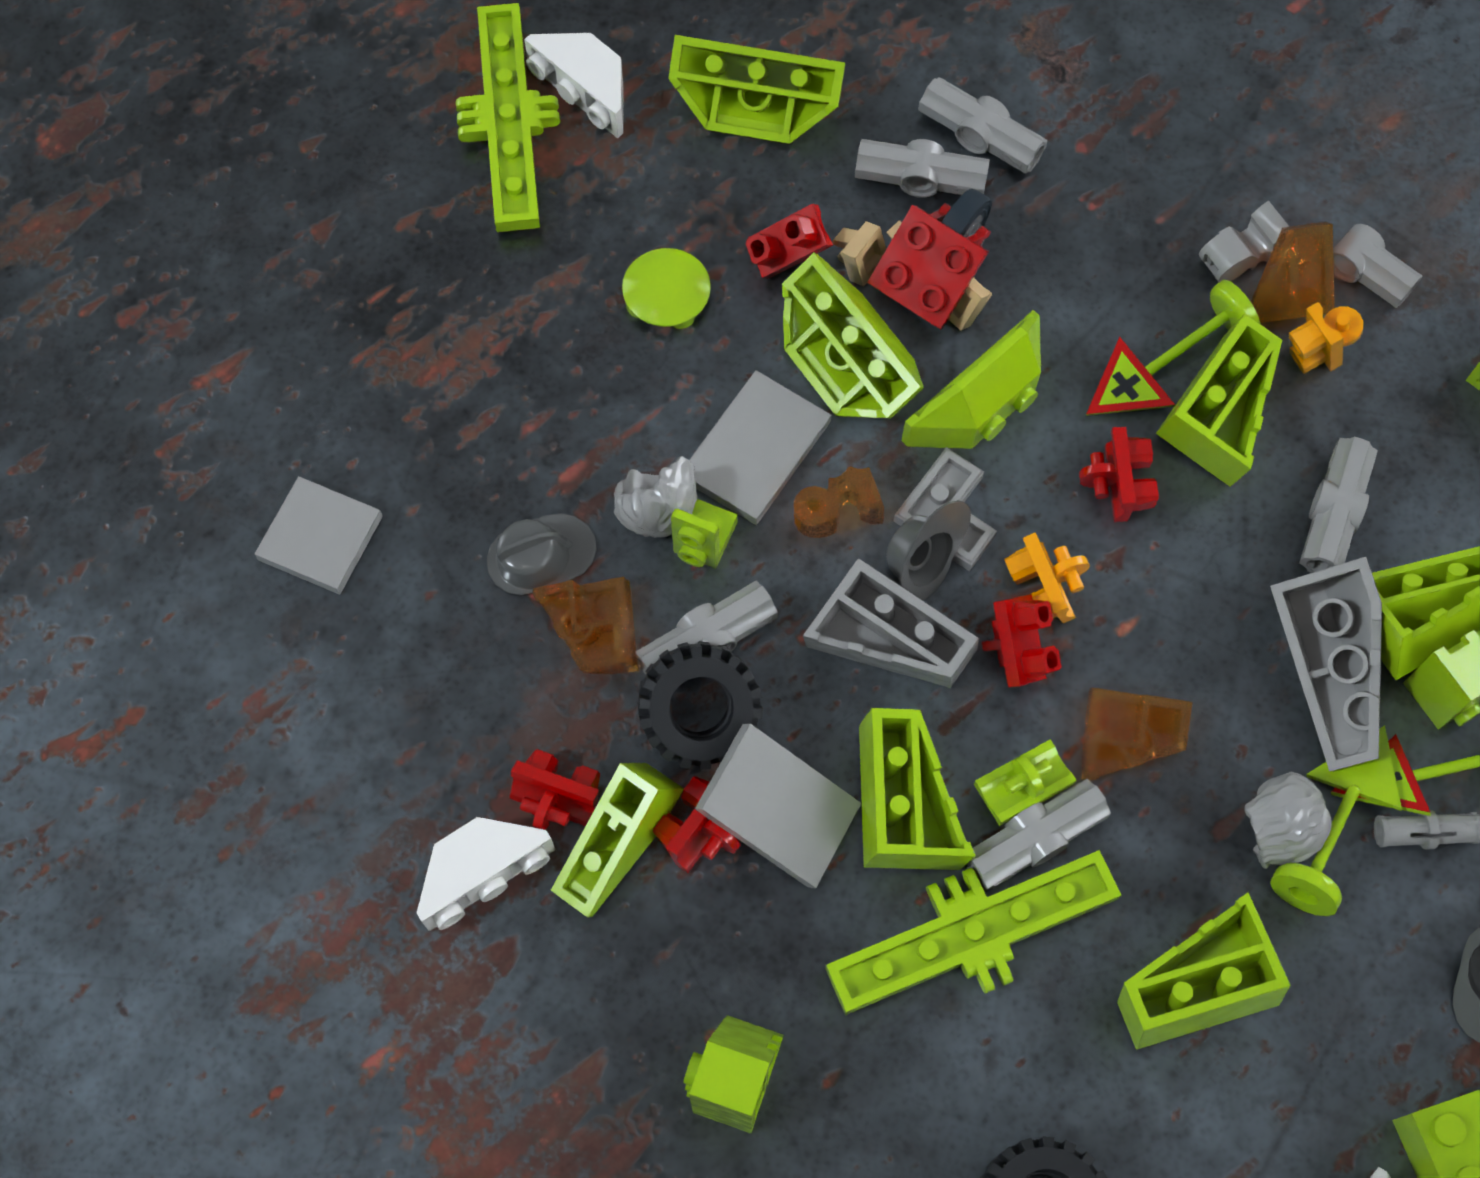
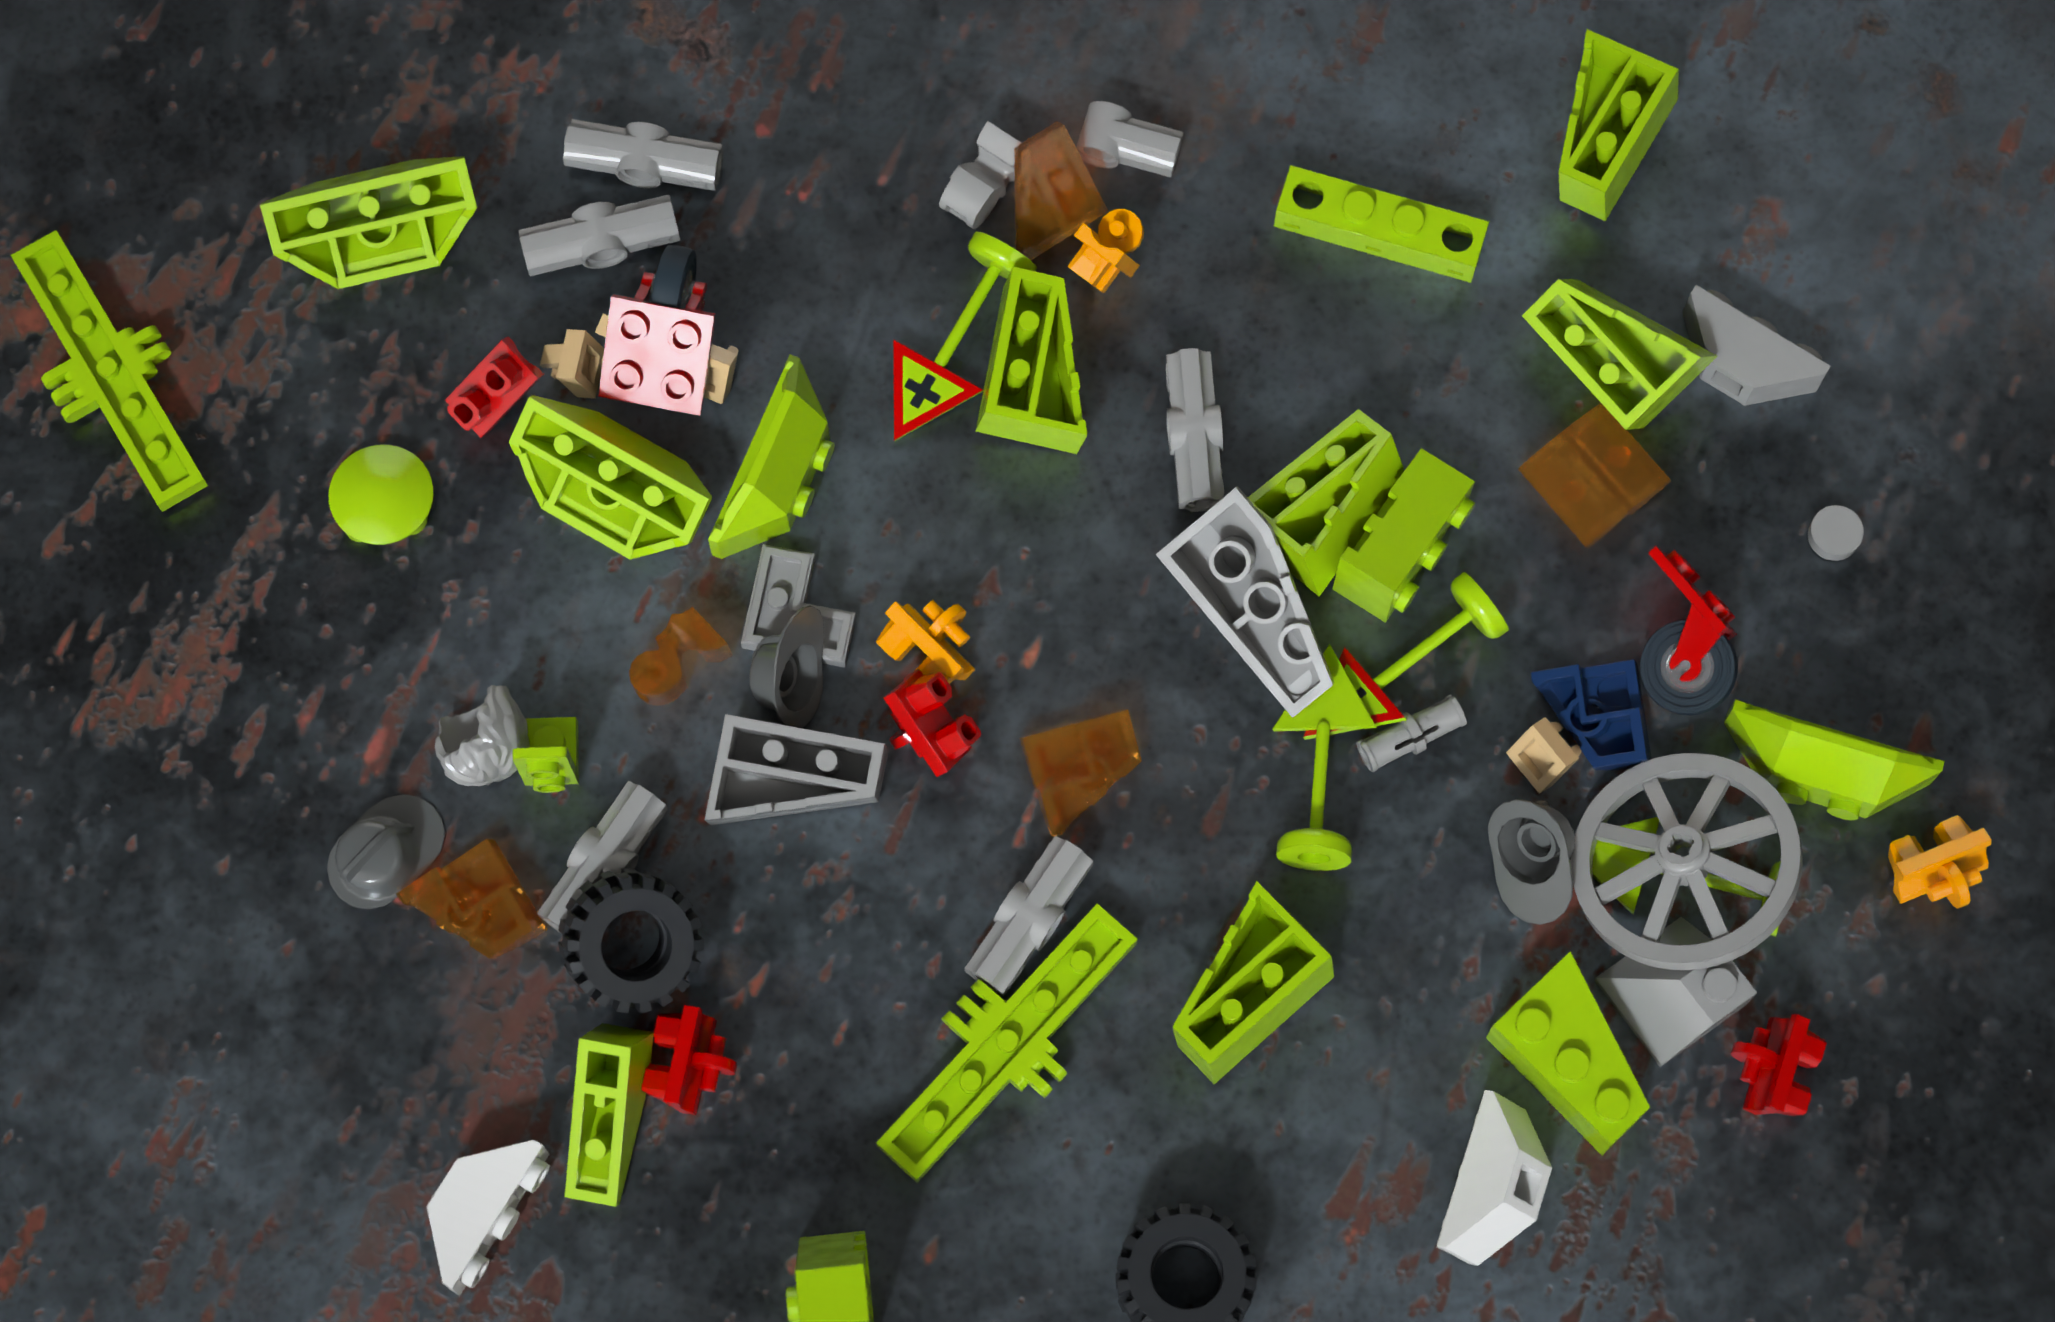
camera: 25 degrees left, 5 degrees up
light grey tile [254,476,383,595] -> none
red hips [510,749,600,830] -> none
white slope [524,33,624,138] -> none
light grey tile [690,370,832,526] -> none
light grey tile [695,724,861,888] -> none
lime wedge [859,708,976,870] -> none
lime hips [974,739,1077,826] -> none
red hips [1079,427,1159,522] -> none
light grey hair [1244,772,1332,869] -> none

